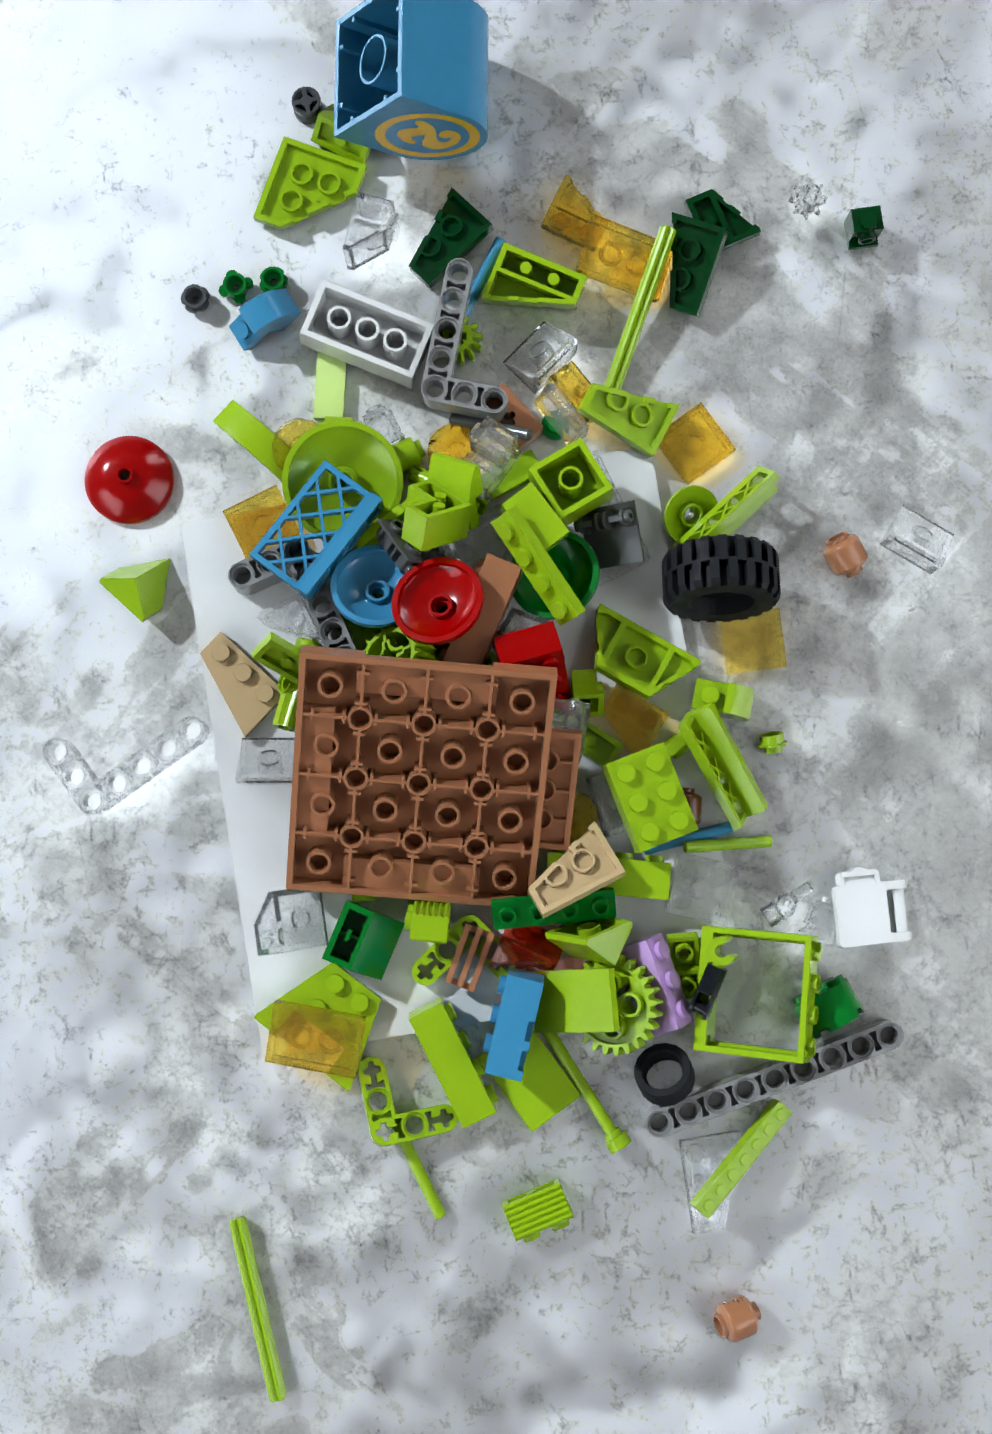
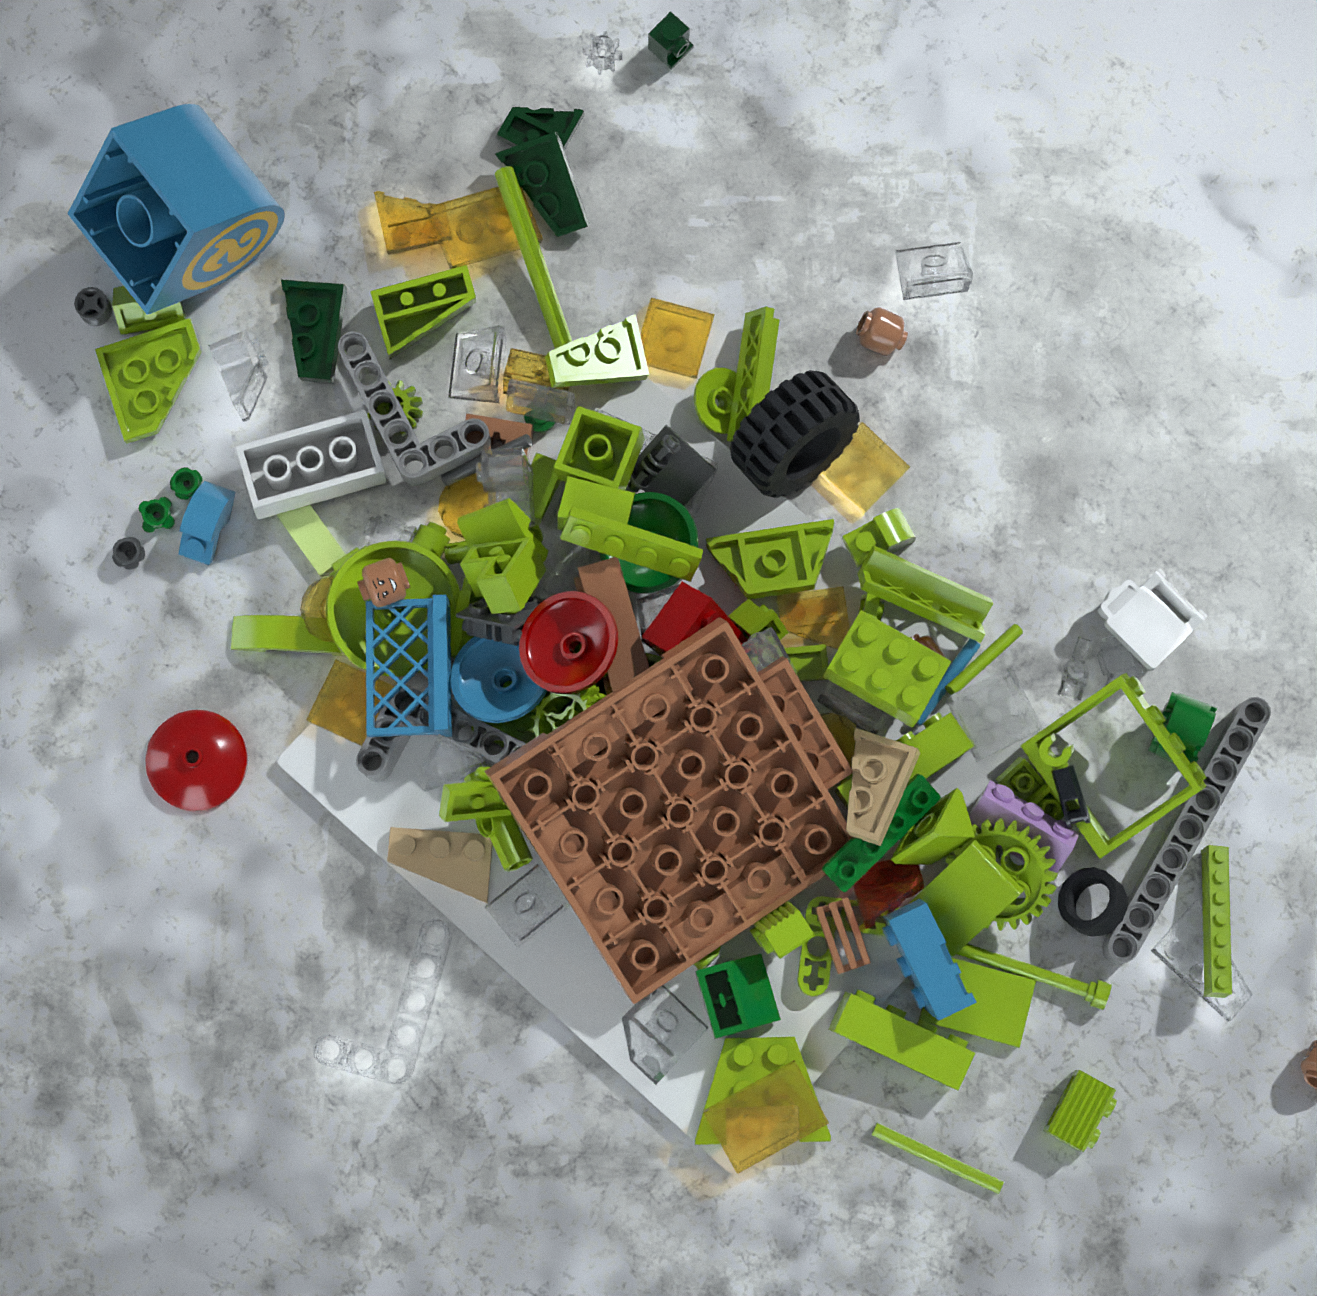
camera: 40 degrees left, 5 degrees down
lime slope [99,558,170,622] -> none
lime beam [357,1057,458,1147] -> none
dark azure bar [466,237,506,317] -> none
lime plate [758,731,788,754] -> none
none -> nougat head [357,558,410,608]

